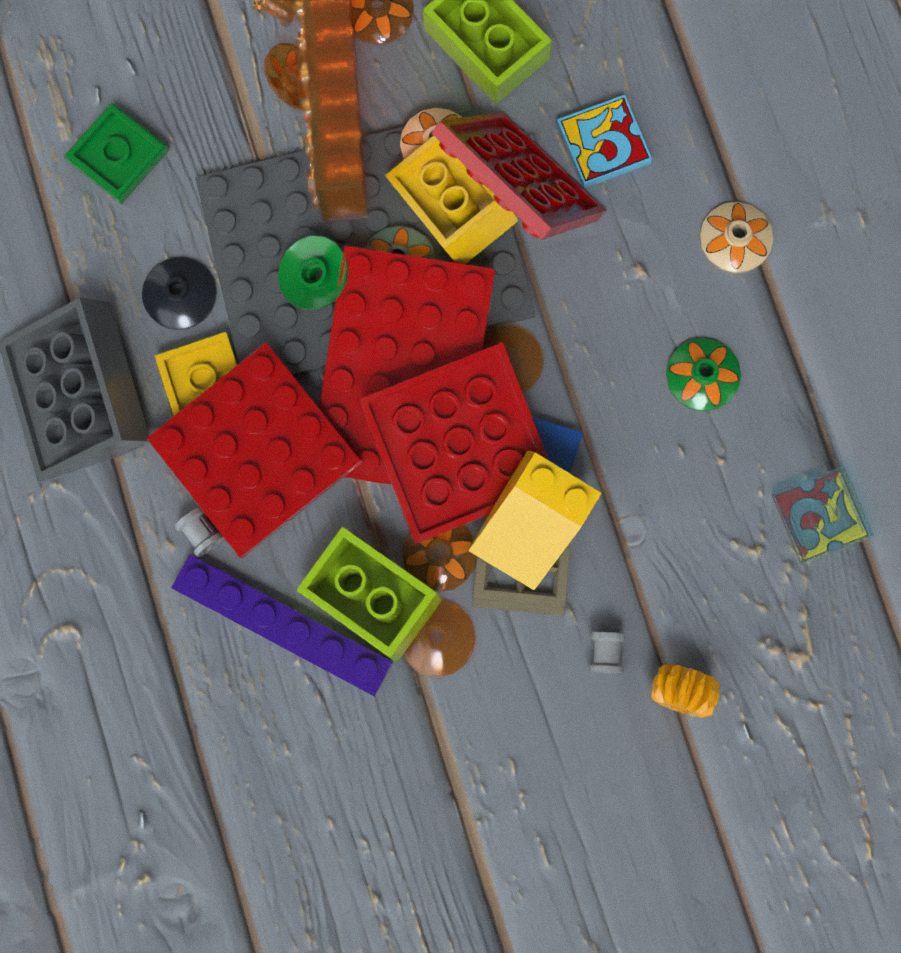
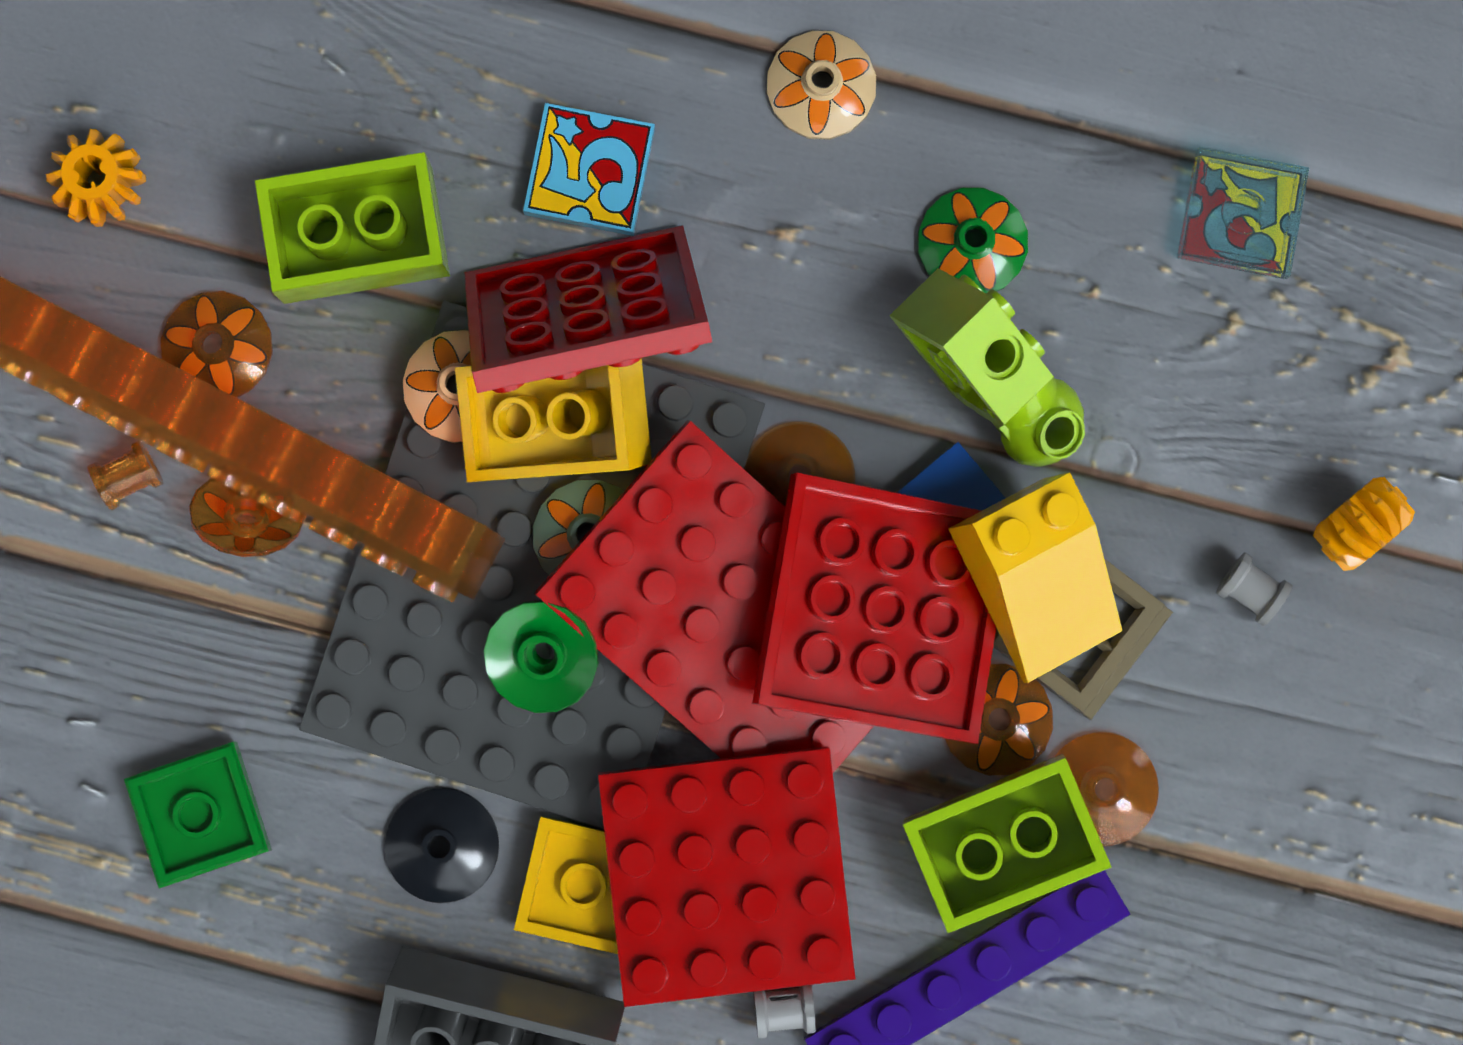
camera: 65 degrees left, 5 degrees up
none -> lime brick [889,269,1085,467]

